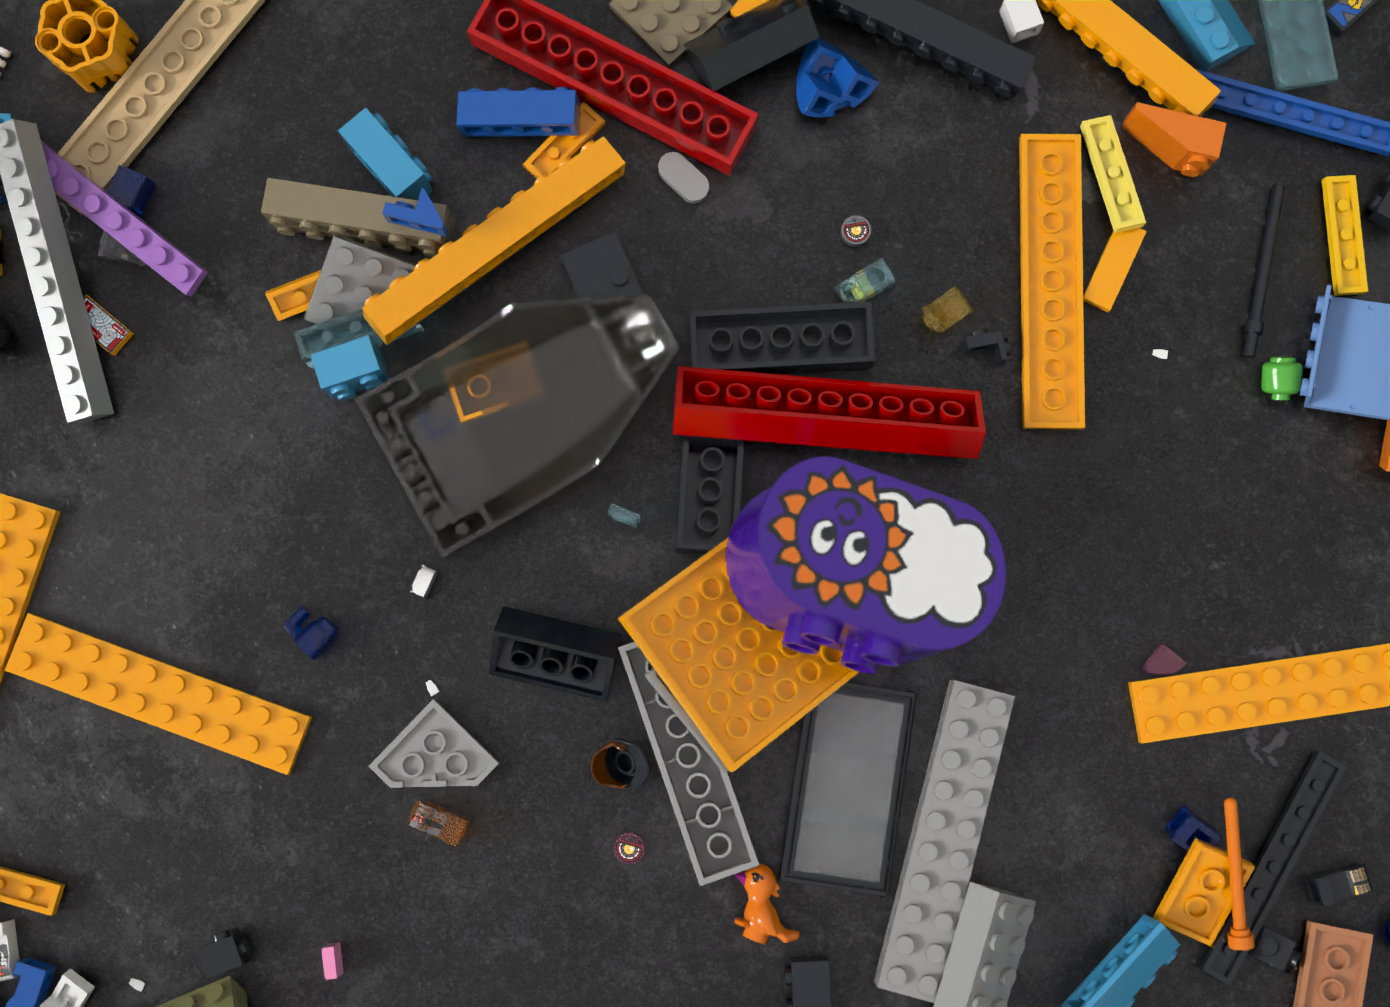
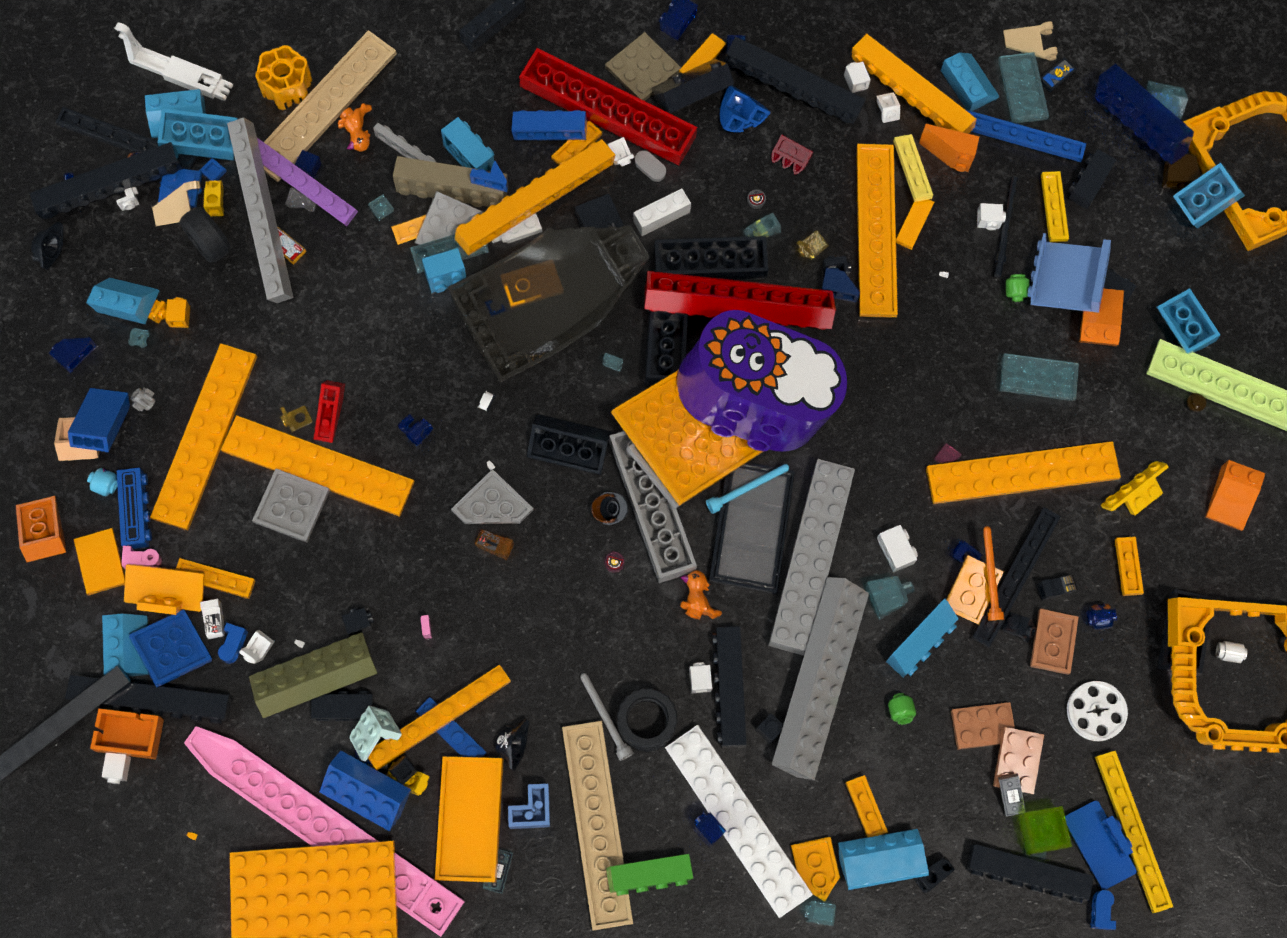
camera: 10 degrees left, 10 degrees down
none -> light grey plate [252,469,330,543]
none -> clear yellow bracket [280,406,313,432]
none -> red slope [314,380,345,443]
none -> orange animal [338,103,372,152]
none -> clear light blue plate [368,195,394,221]
none -> light grey plate [373,123,436,162]
none -> white hinge [492,213,542,243]
none -> white bracket [607,137,634,167]
none -> white brick [633,189,691,236]
none -> medium azure piece [706,464,789,514]
none -> dark red plate [772,134,814,174]
none -> dark blue slope [821,268,860,302]
none -> clear light blue torso [865,576,915,620]
none -> white bracket [876,92,900,123]
none -> white brick [877,525,918,573]
none -> white brick [977,203,1006,230]
none -> clear light blue plate [1000,353,1079,401]

